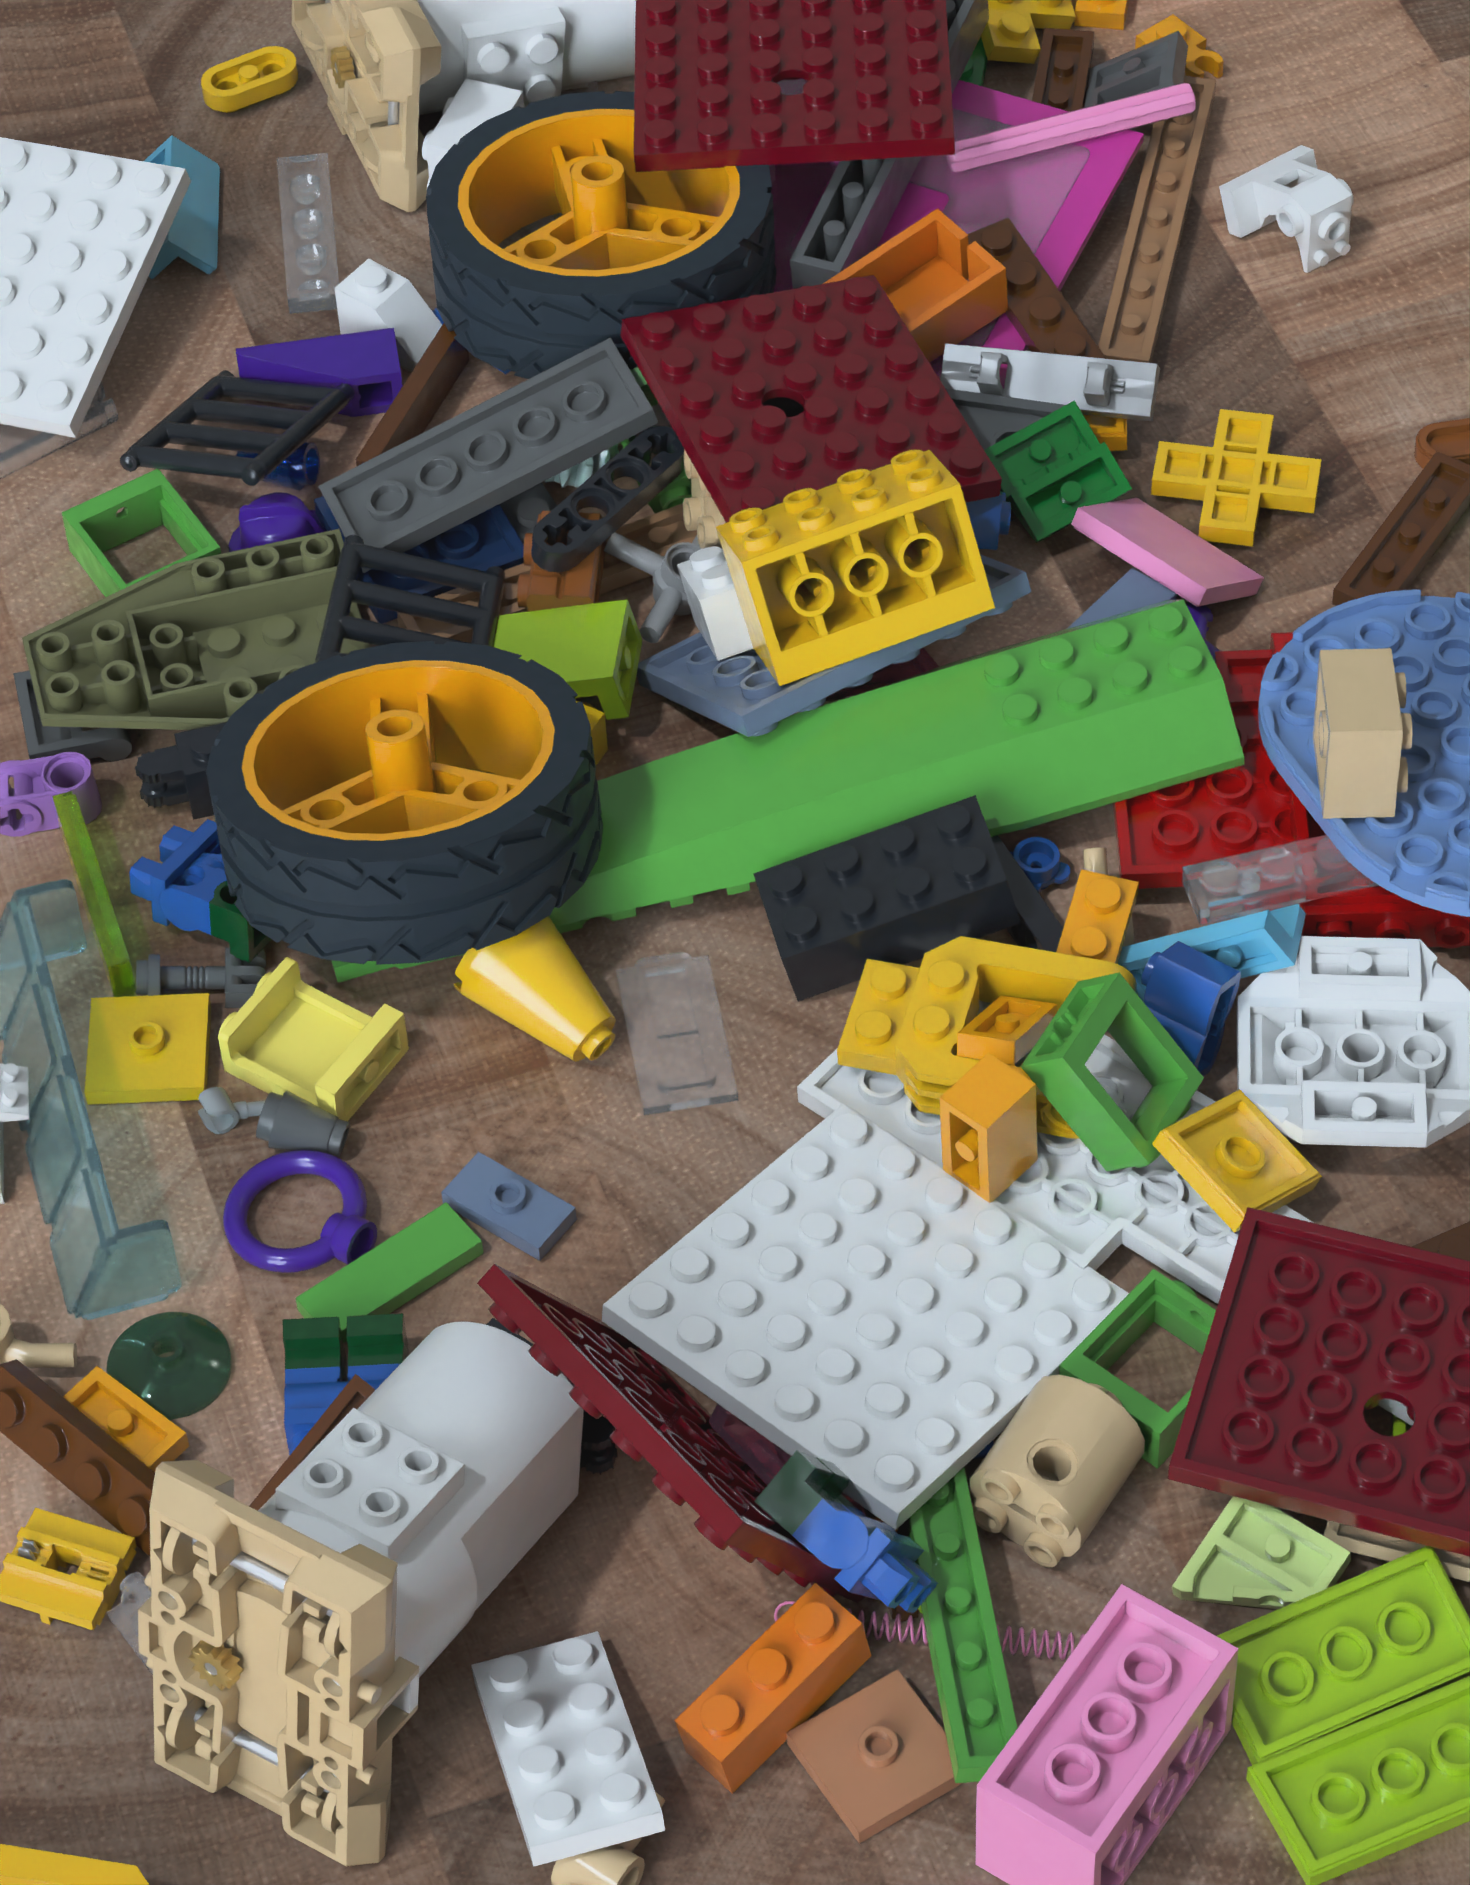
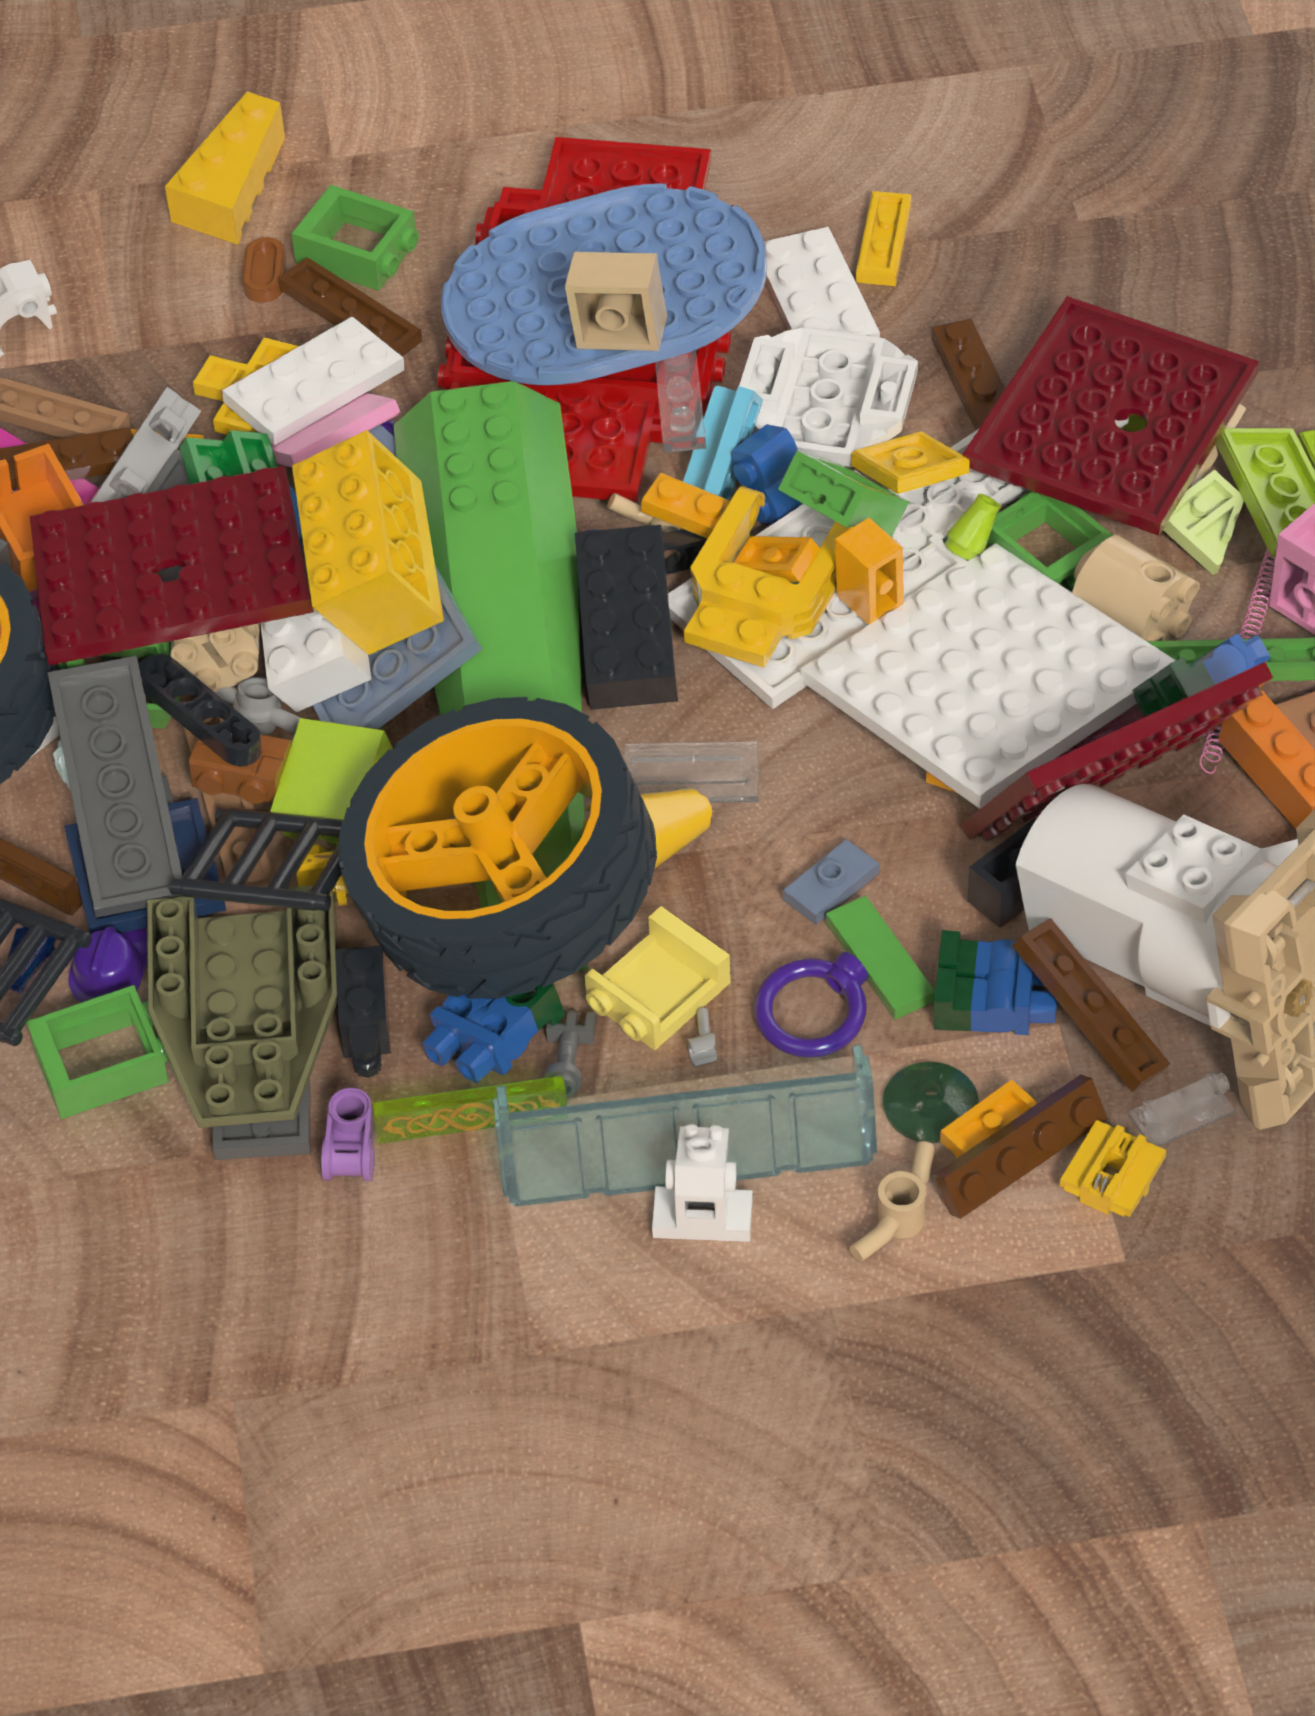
camera: 80 degrees left, 0 degrees up
yellow plate [84,993,211,1105] -> none
dark grey cone [256,1091,350,1157] -> none
none -> white plate [222,317,404,446]
none -> lime cone [945,494,1001,560]

